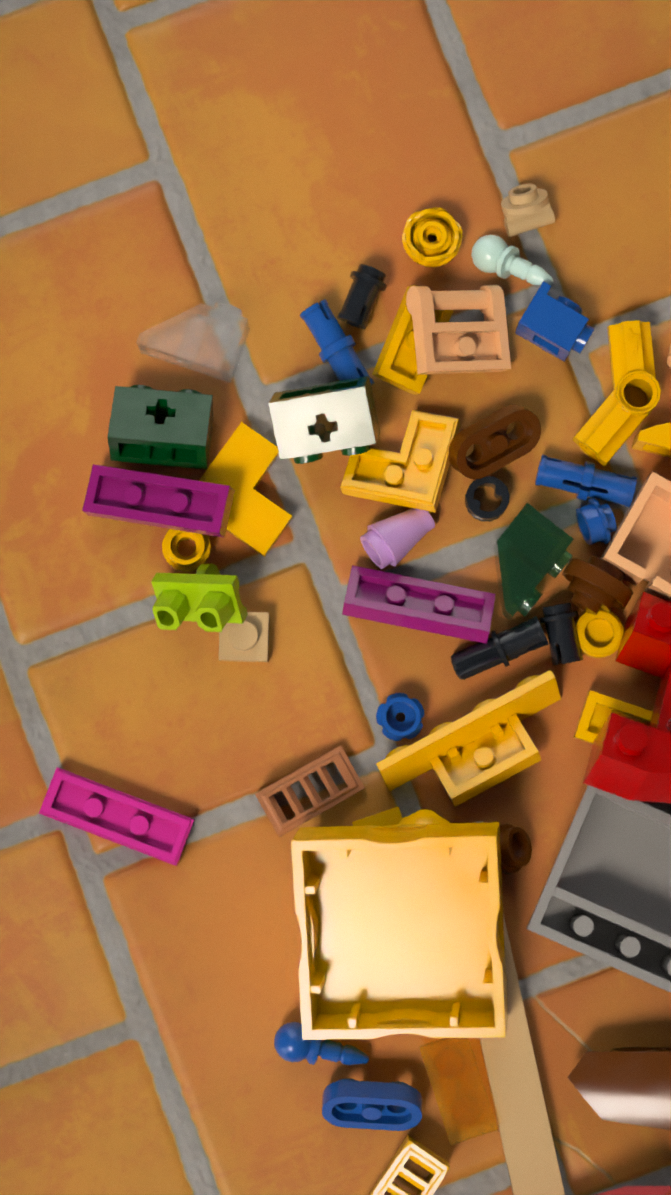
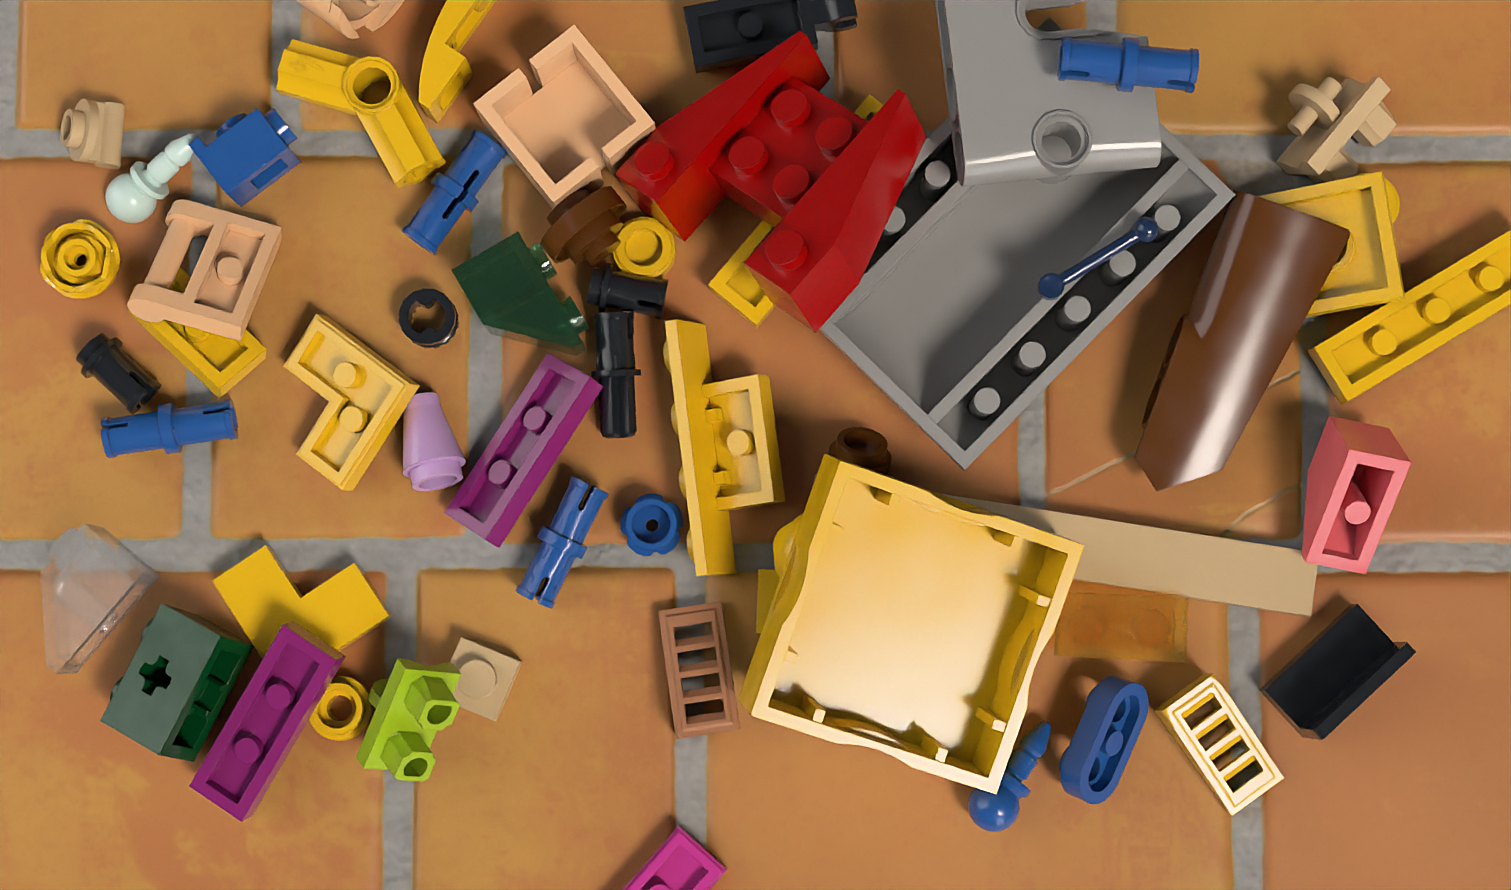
camera: 75 degrees left, 0 degrees up
brick [268,376,380,464] -> none
reddish brown plate [448,404,541,479] -> none
blue plate [576,498,617,545] -> none
none -> blue pin [515,476,609,609]

